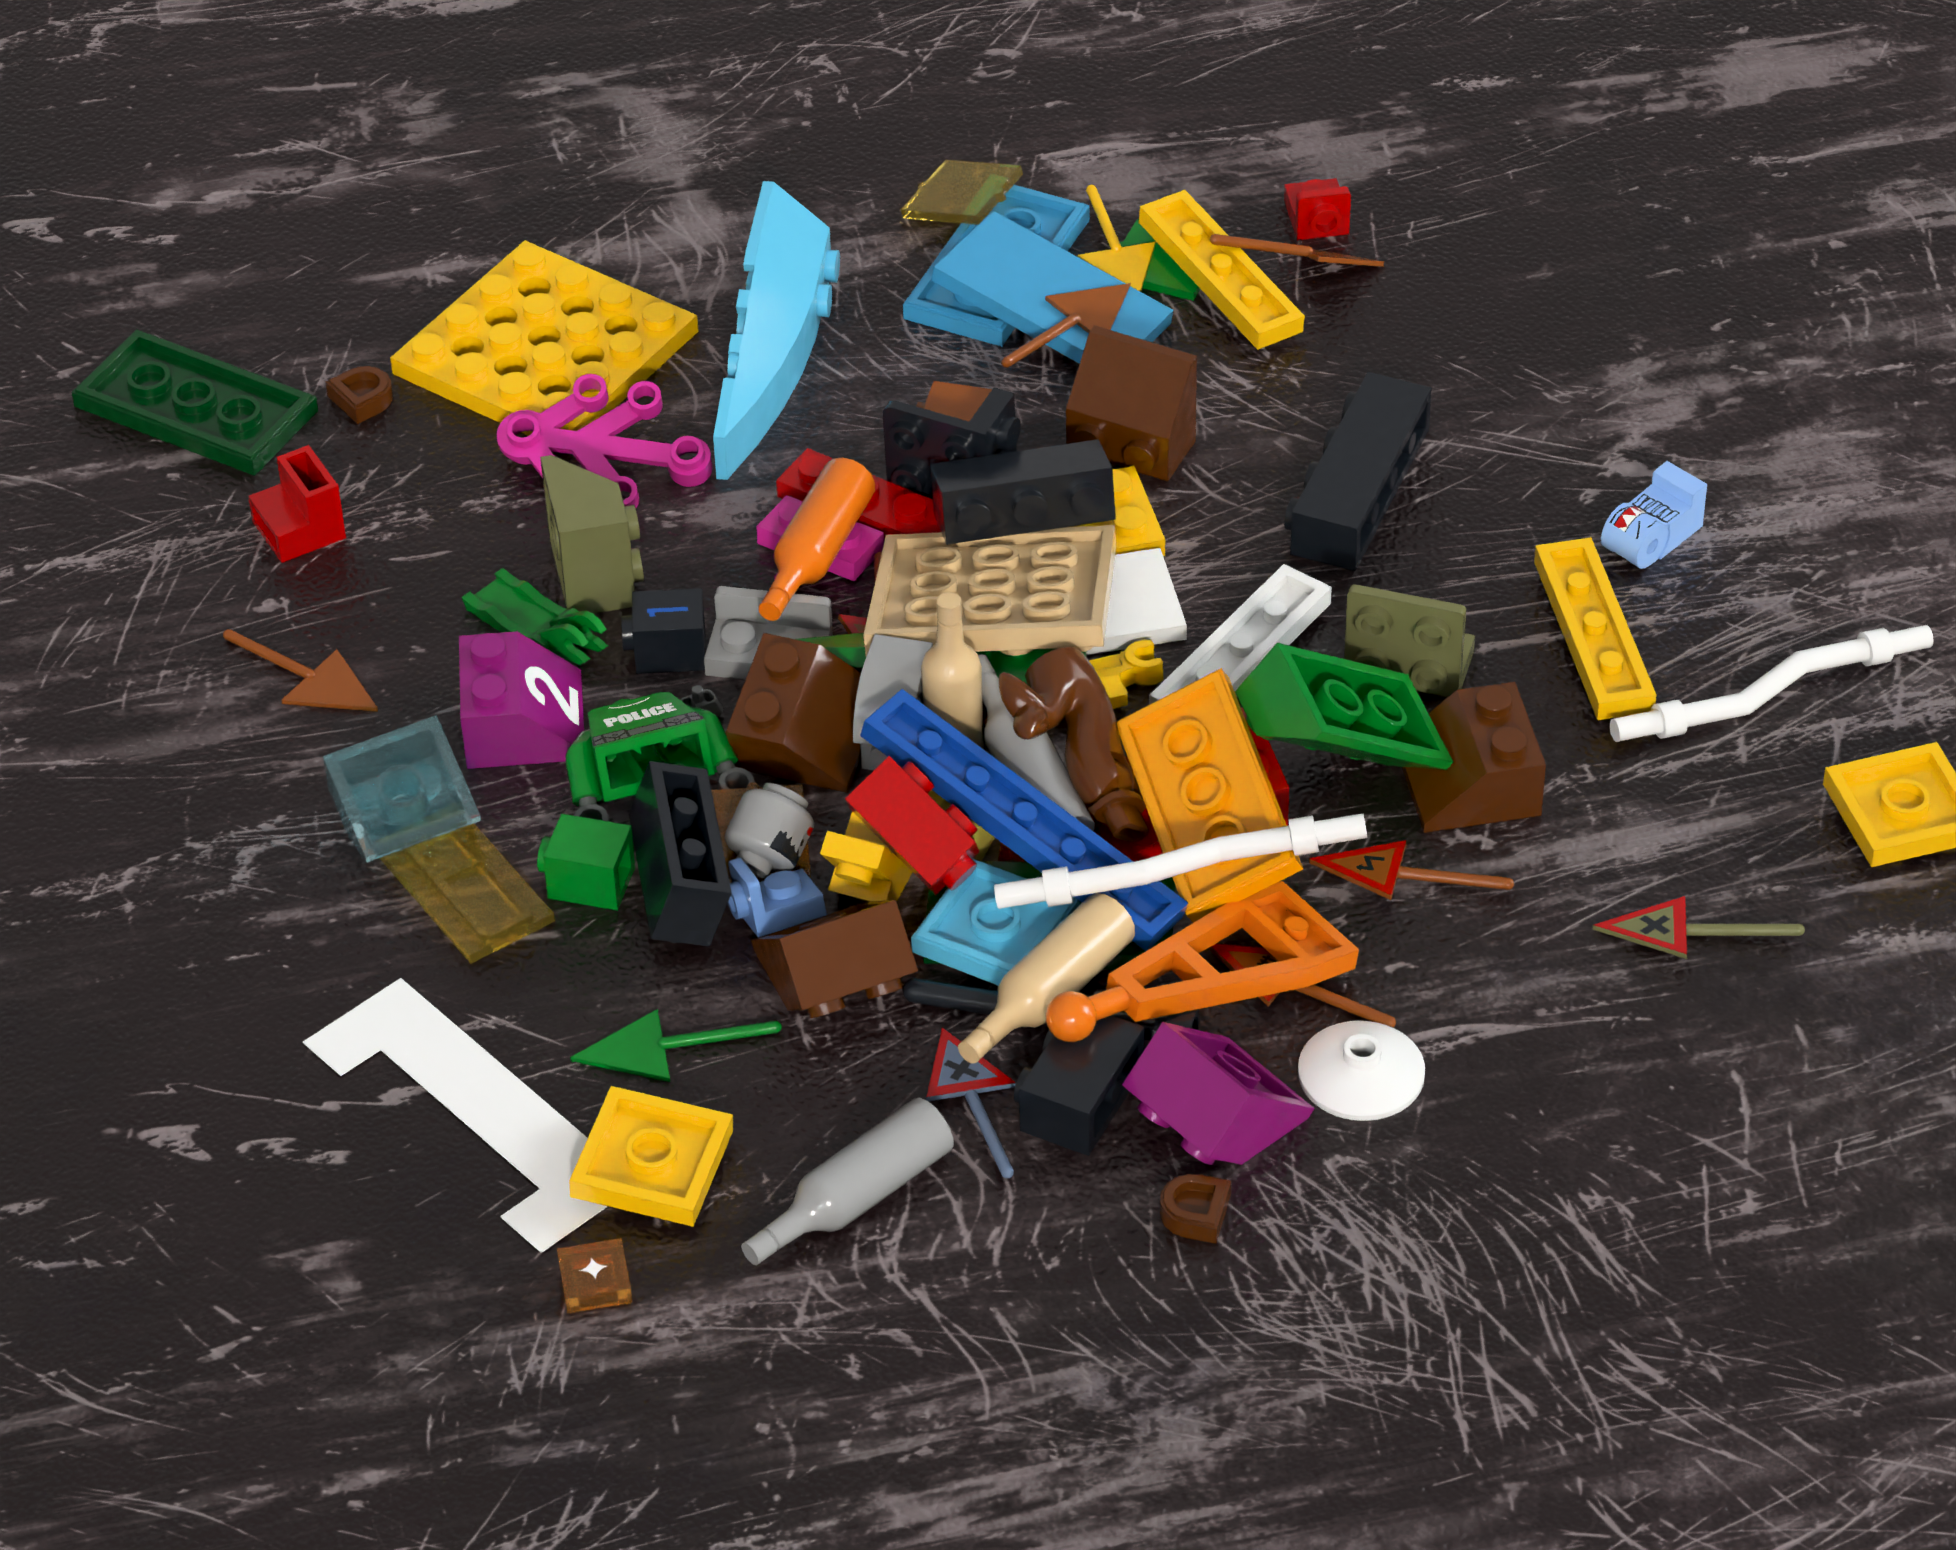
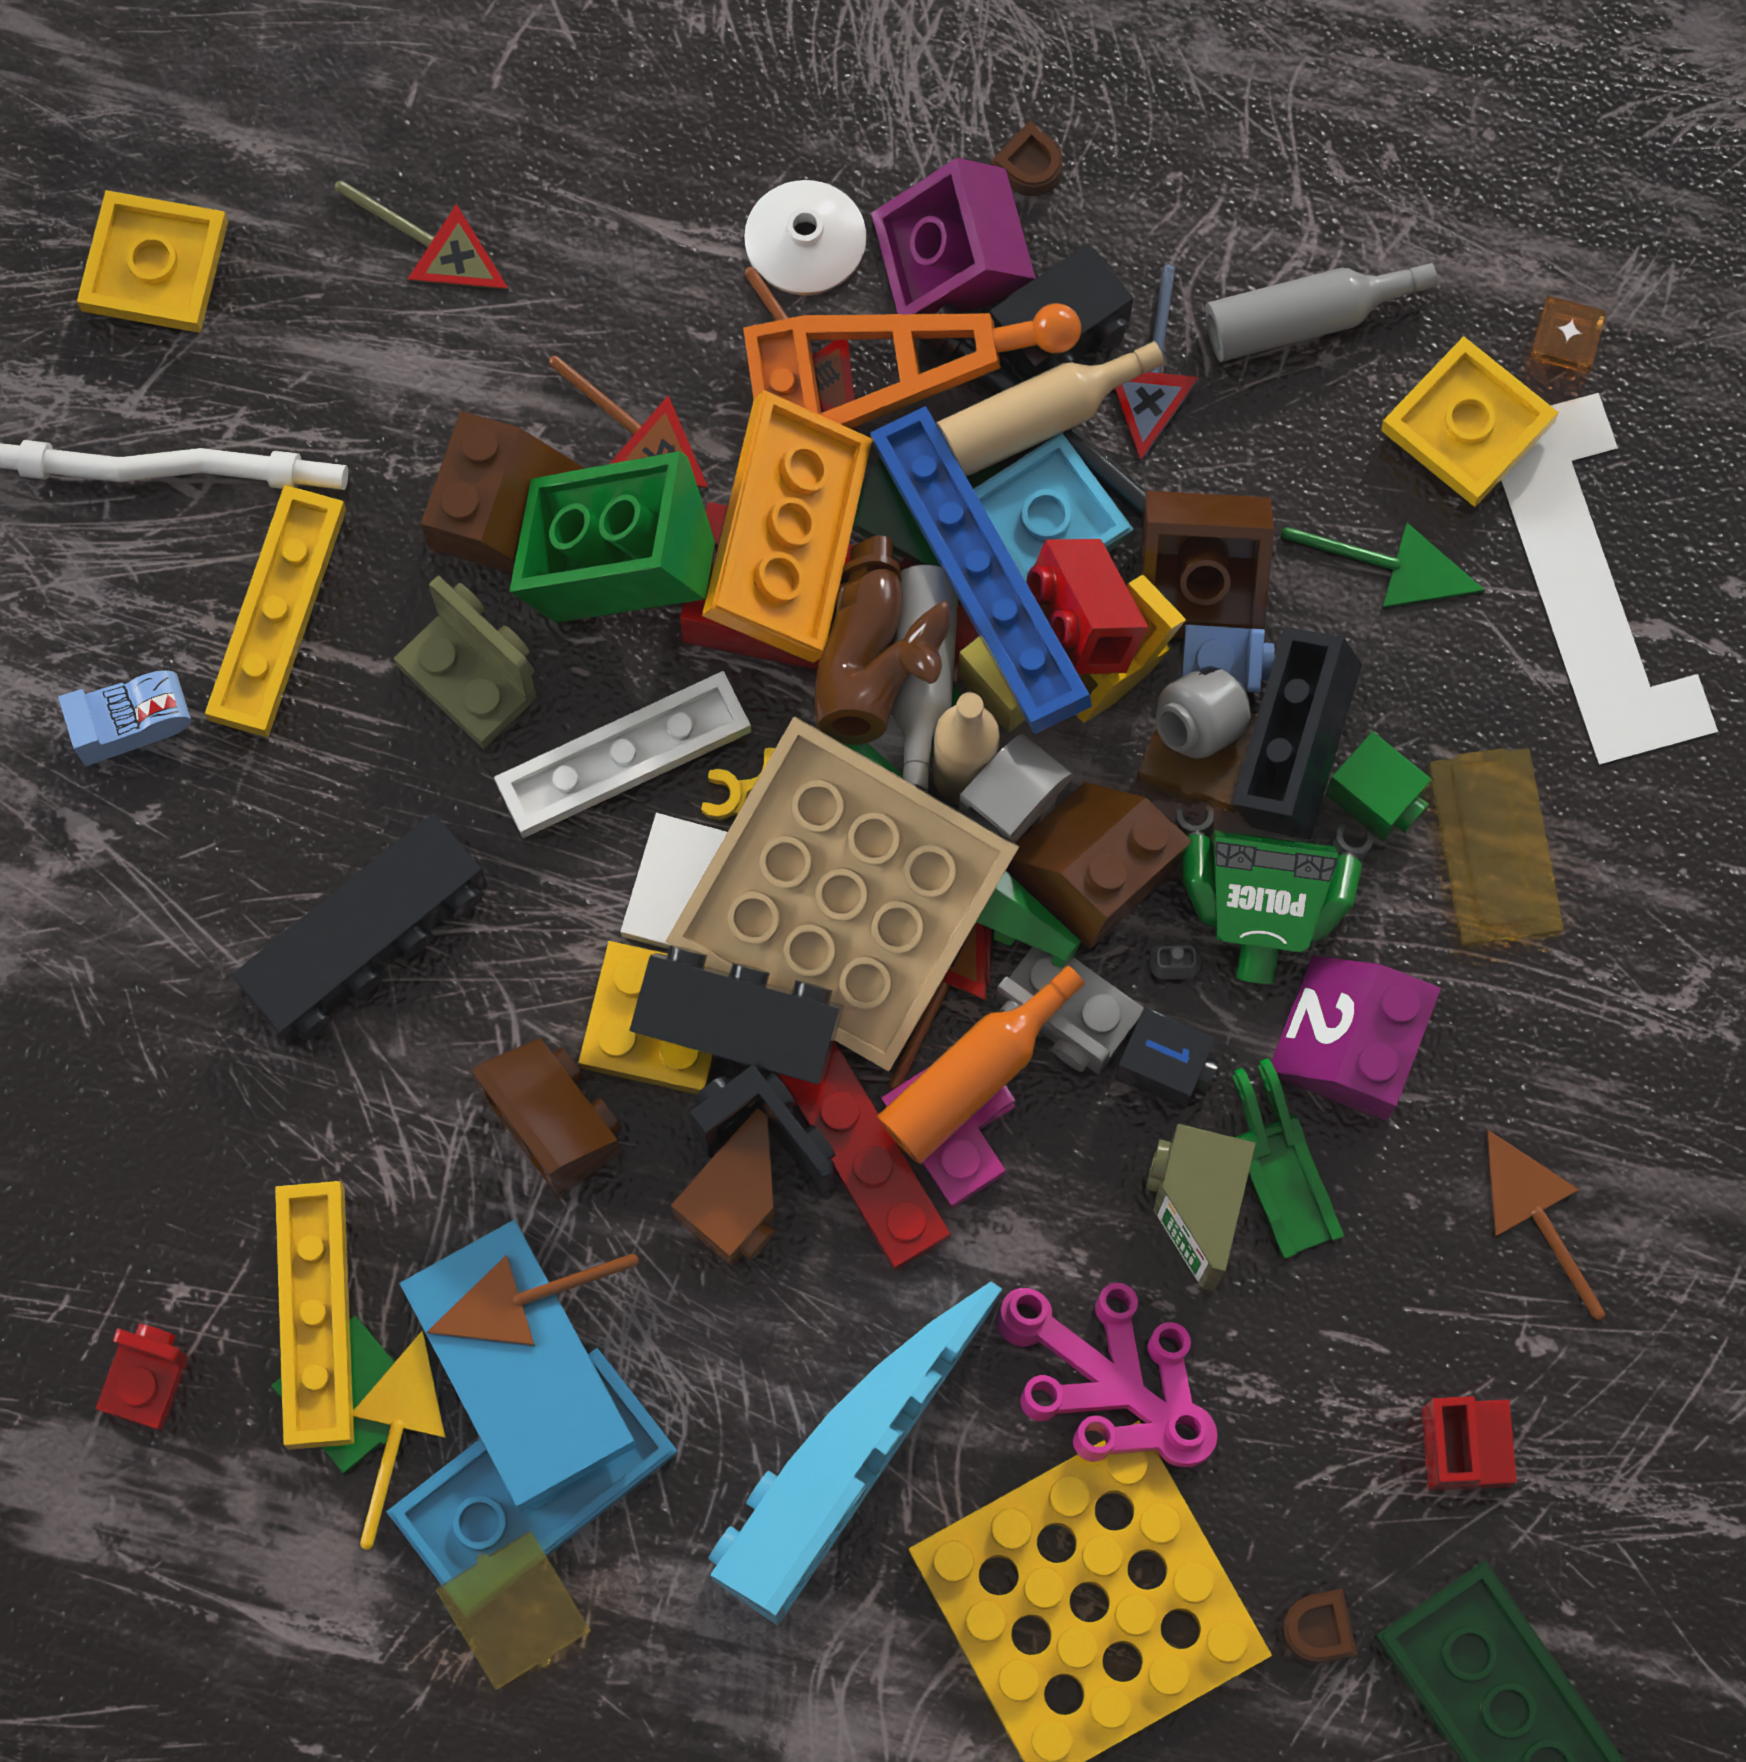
camera: 155 degrees left, 30 degrees up
clear light blue slope [323,715,481,863] -> none
white bar [994,813,1368,909] -> none
dark orange piece [1210,234,1385,267] -> none

